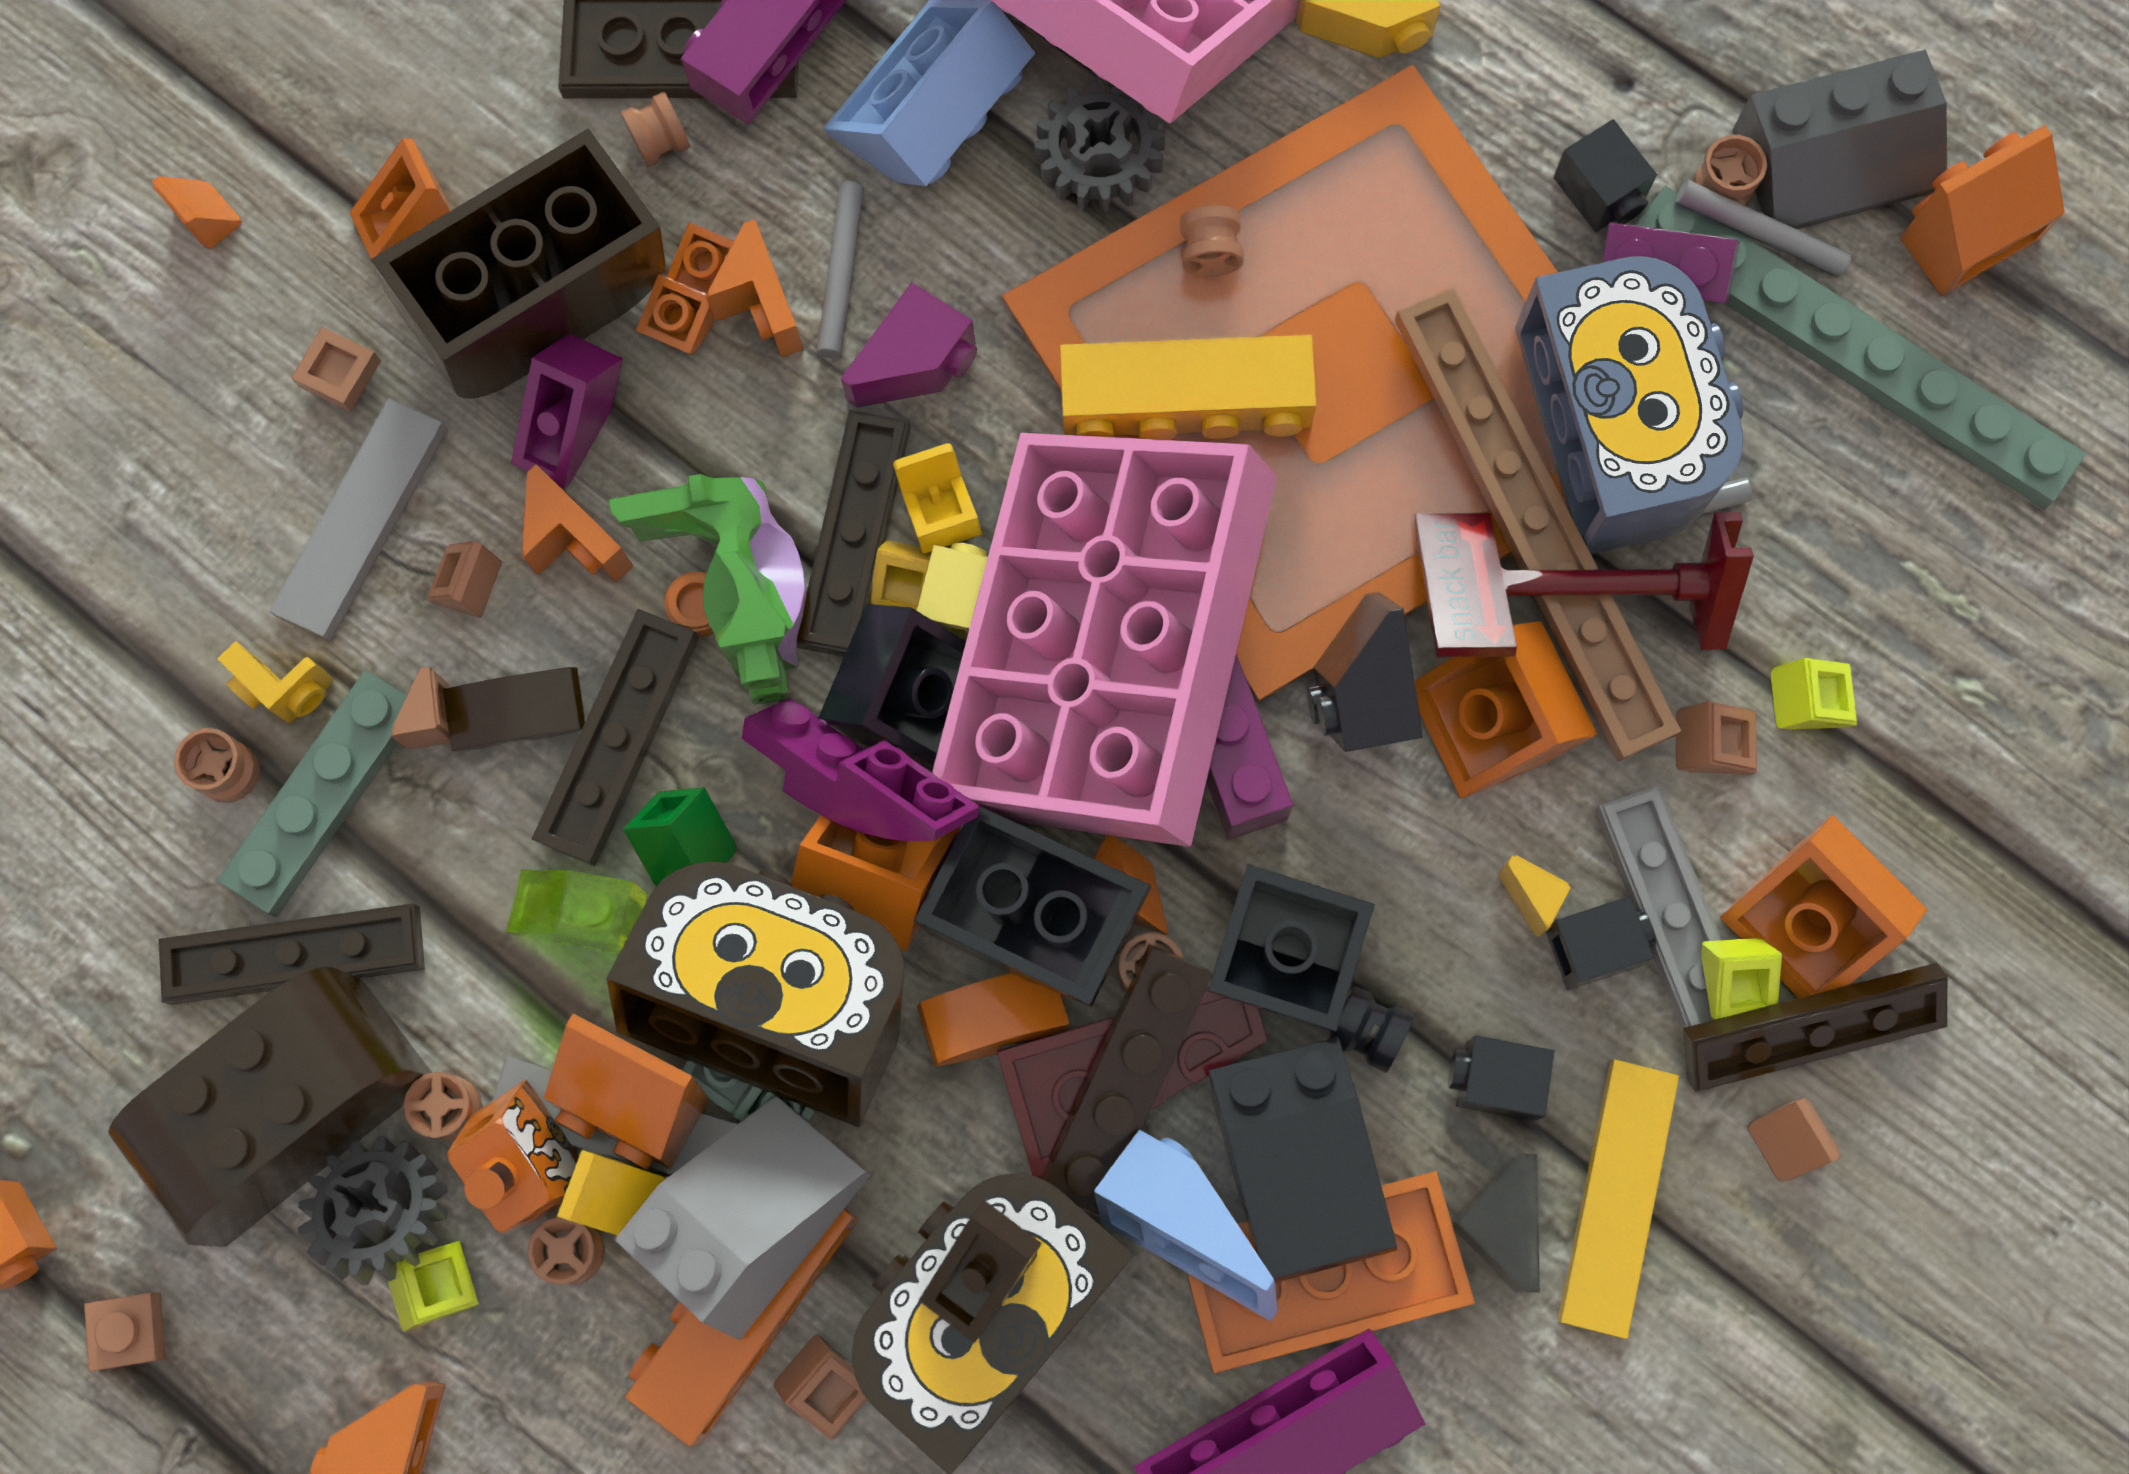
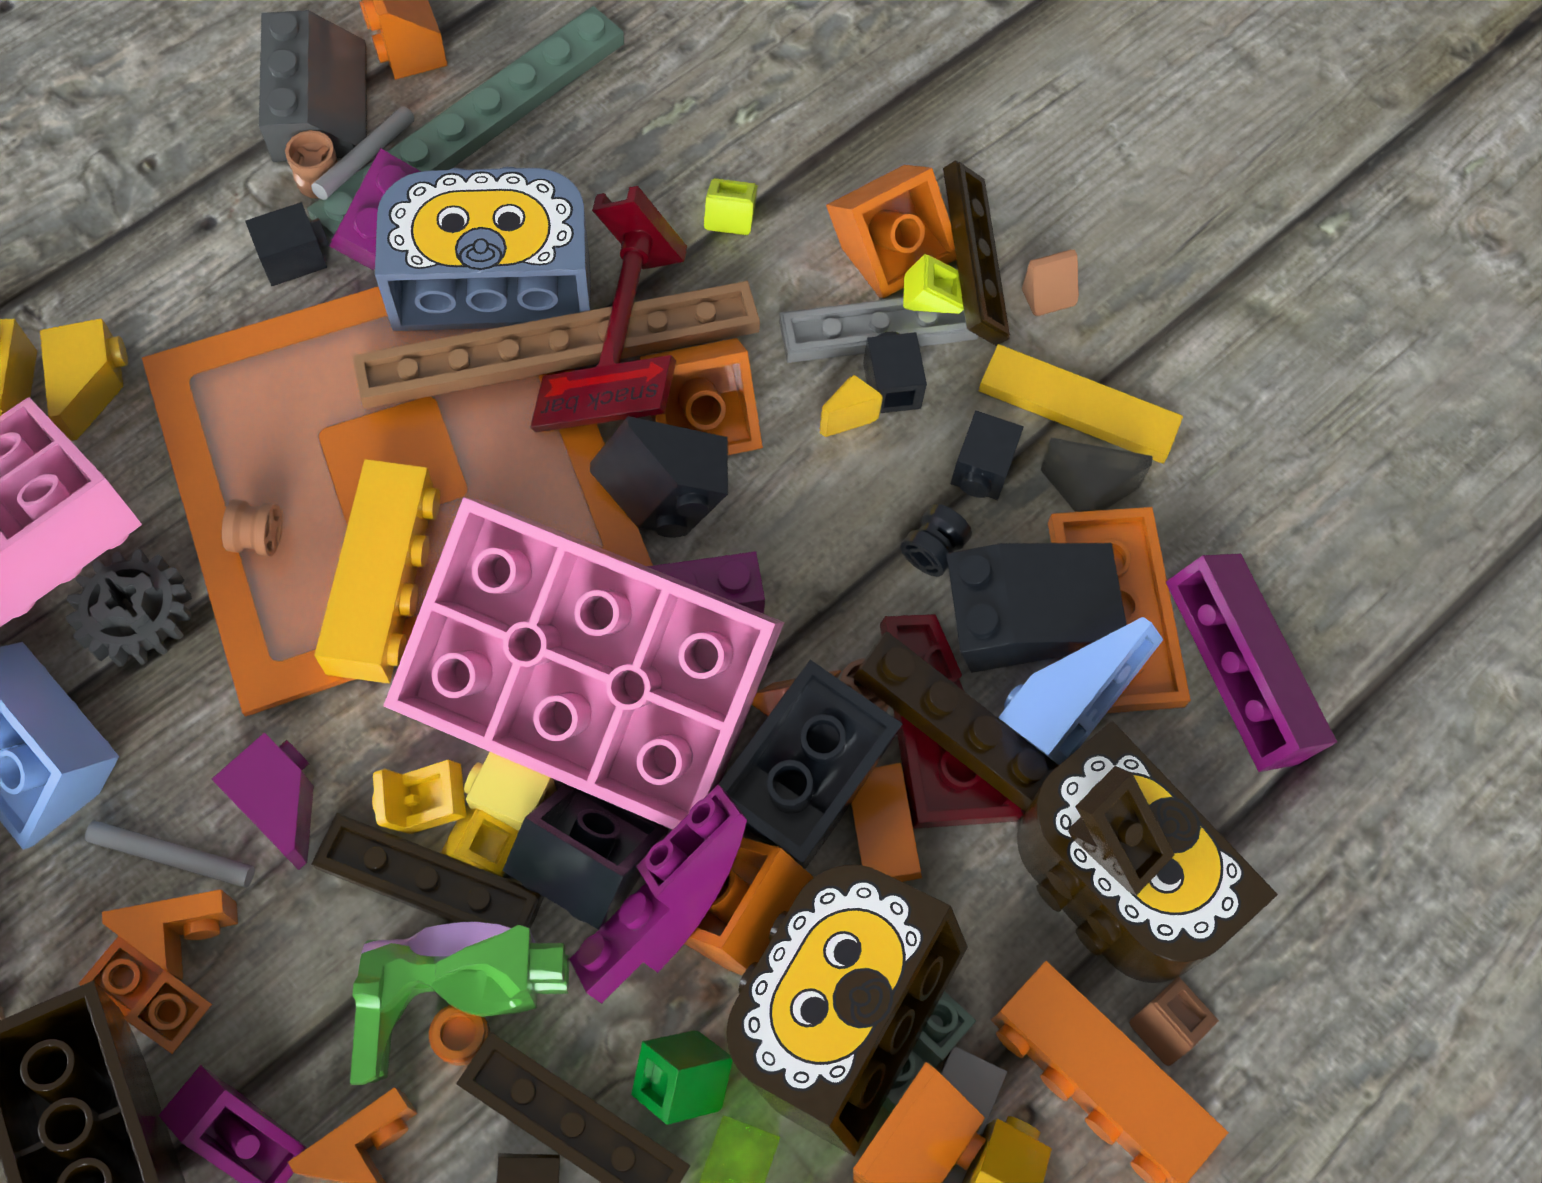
camera: 90 degrees left, 10 degrees down
light grey slope [615,1096,871,1340] -> none
black slope [1208,864,1375,1032] -> none
nougat slope [1676,701,1757,775] -> none

